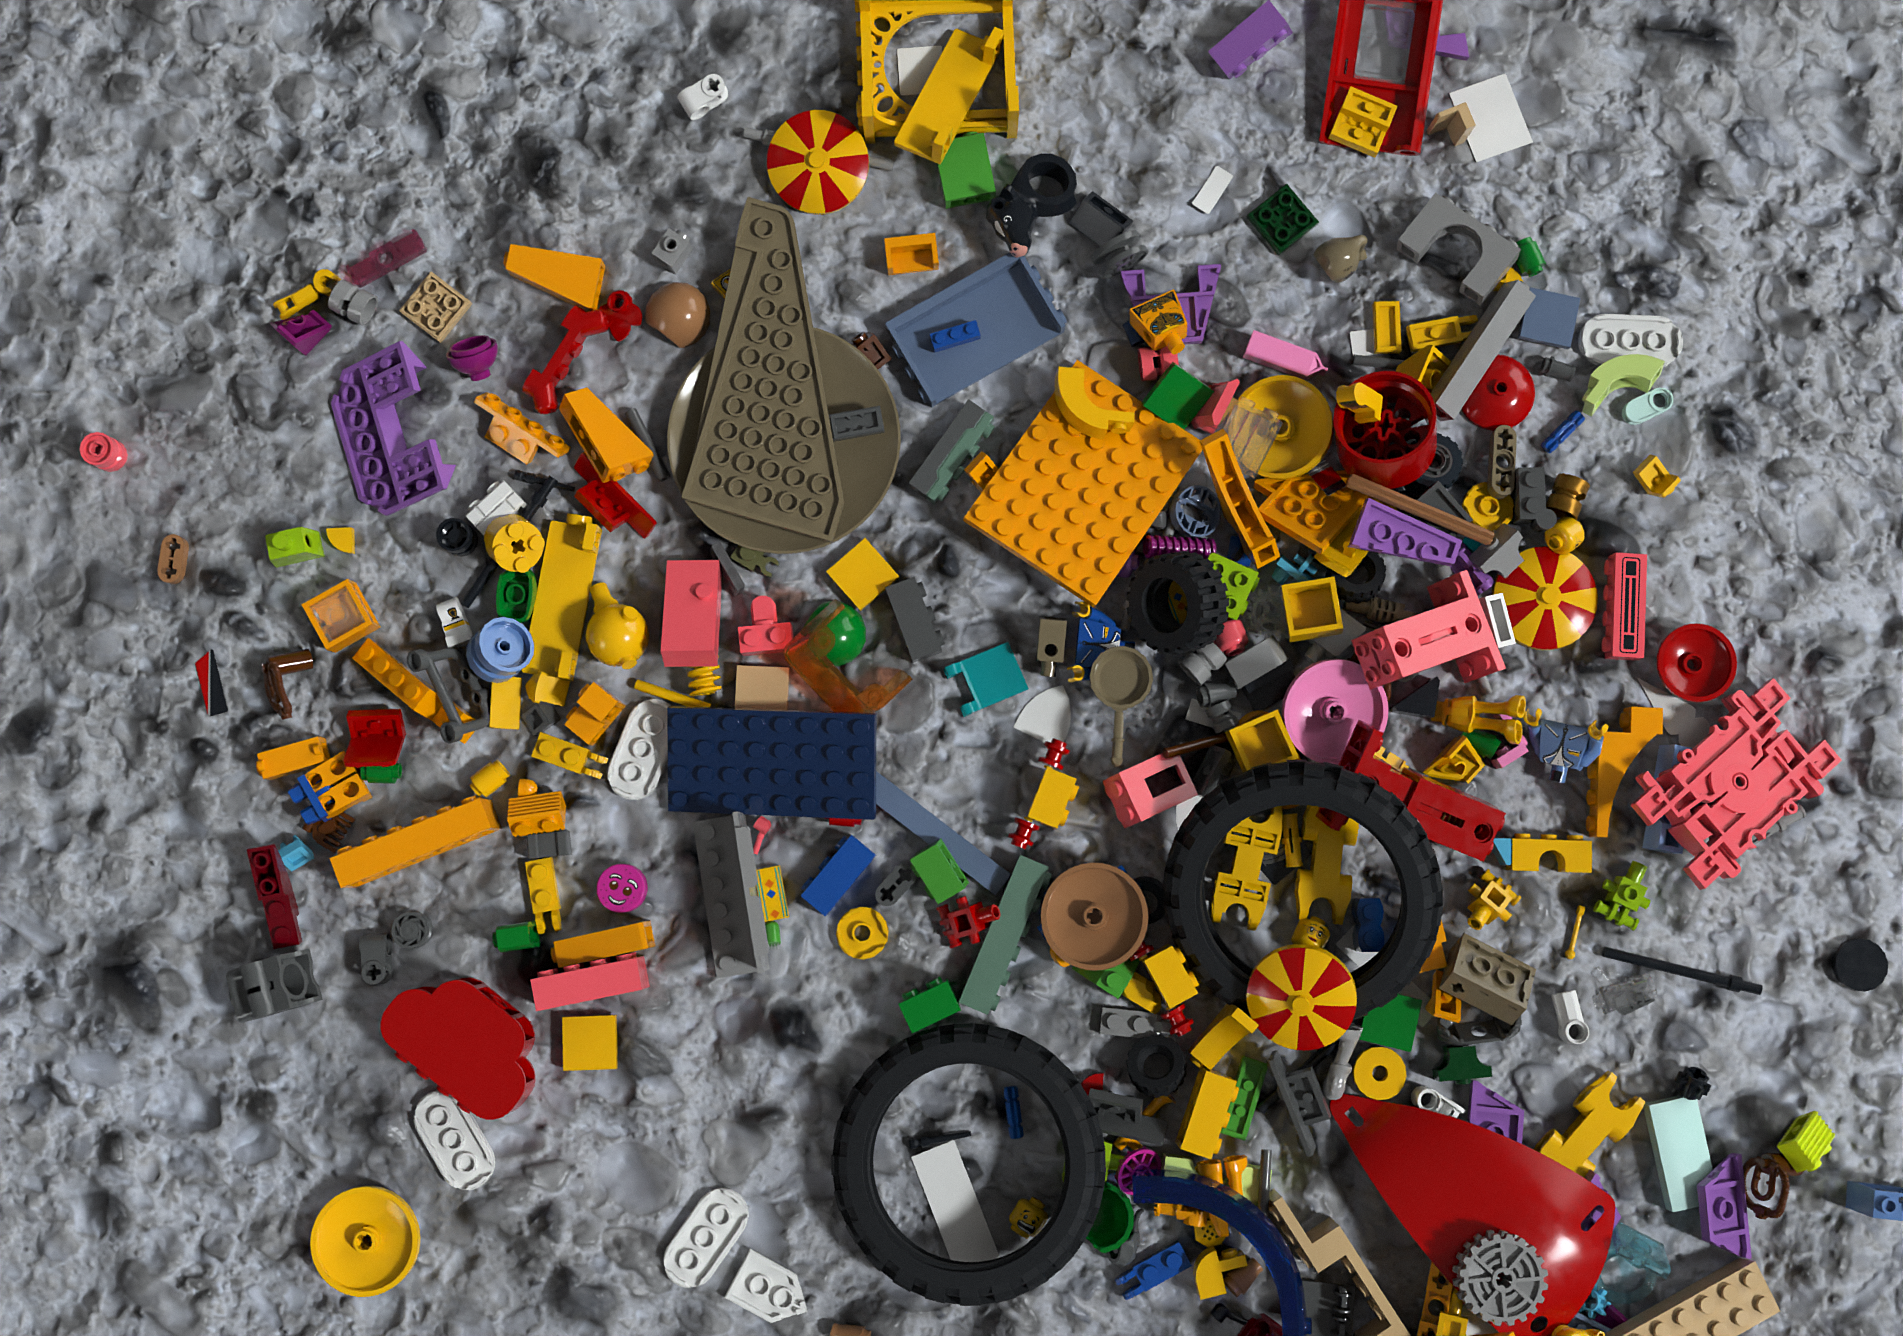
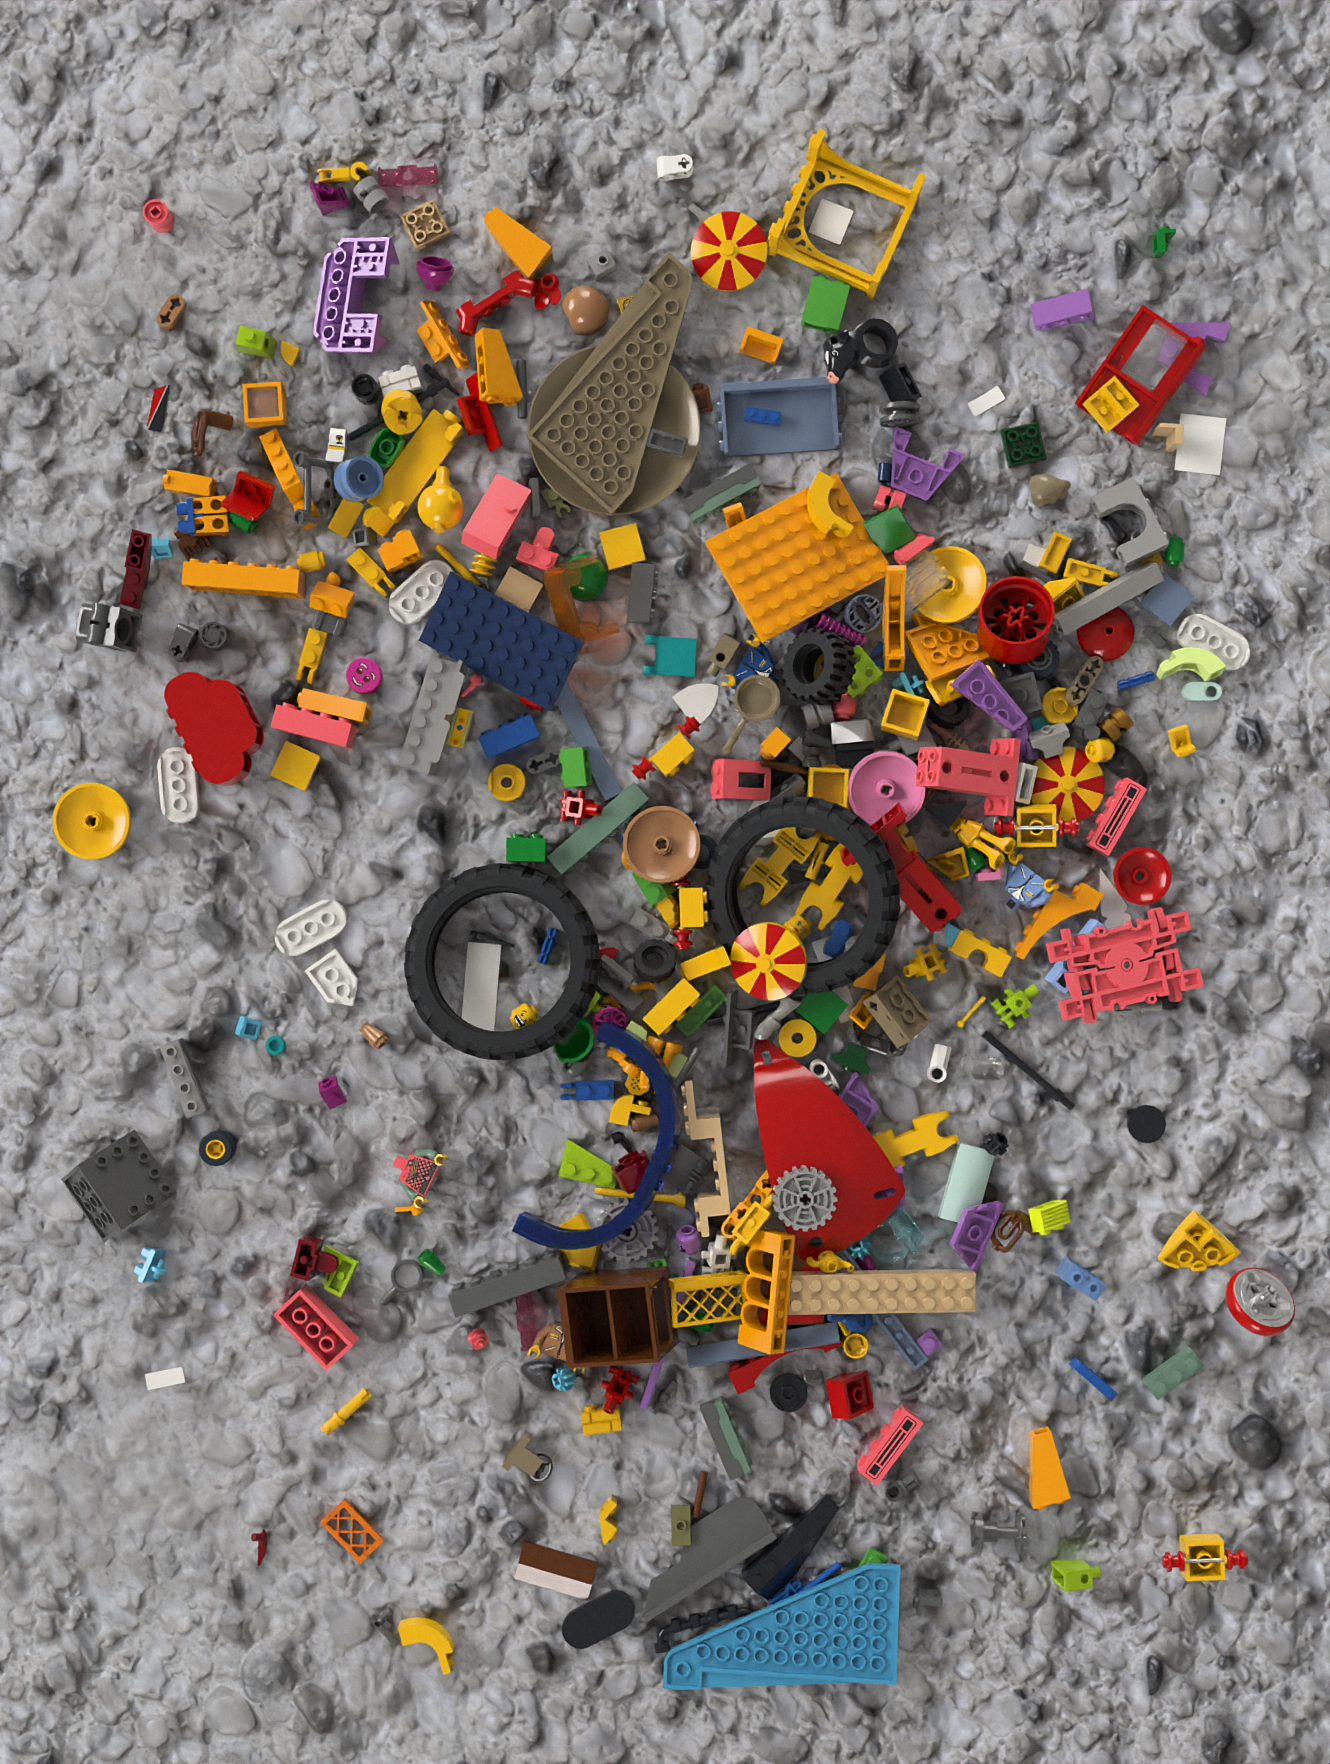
camera: 25 degrees right, 5 degrees up
green brick [492,921,541,952] -> none
bright green piece [765,921,781,949] -> none
yellow bracket [894,27,1004,165] -> none
light orange torso [1130,289,1187,354] -> none
bright pink piece [1243,330,1328,380] -> none
sticker [1307,458,1346,496] -> none
yellow leg [1336,382,1383,424] -> none
medium nougat axle [1346,474,1494,545] -> none
none -> light orange arch [758,727,791,761]
none -> yellow brick [994,804,1079,847]

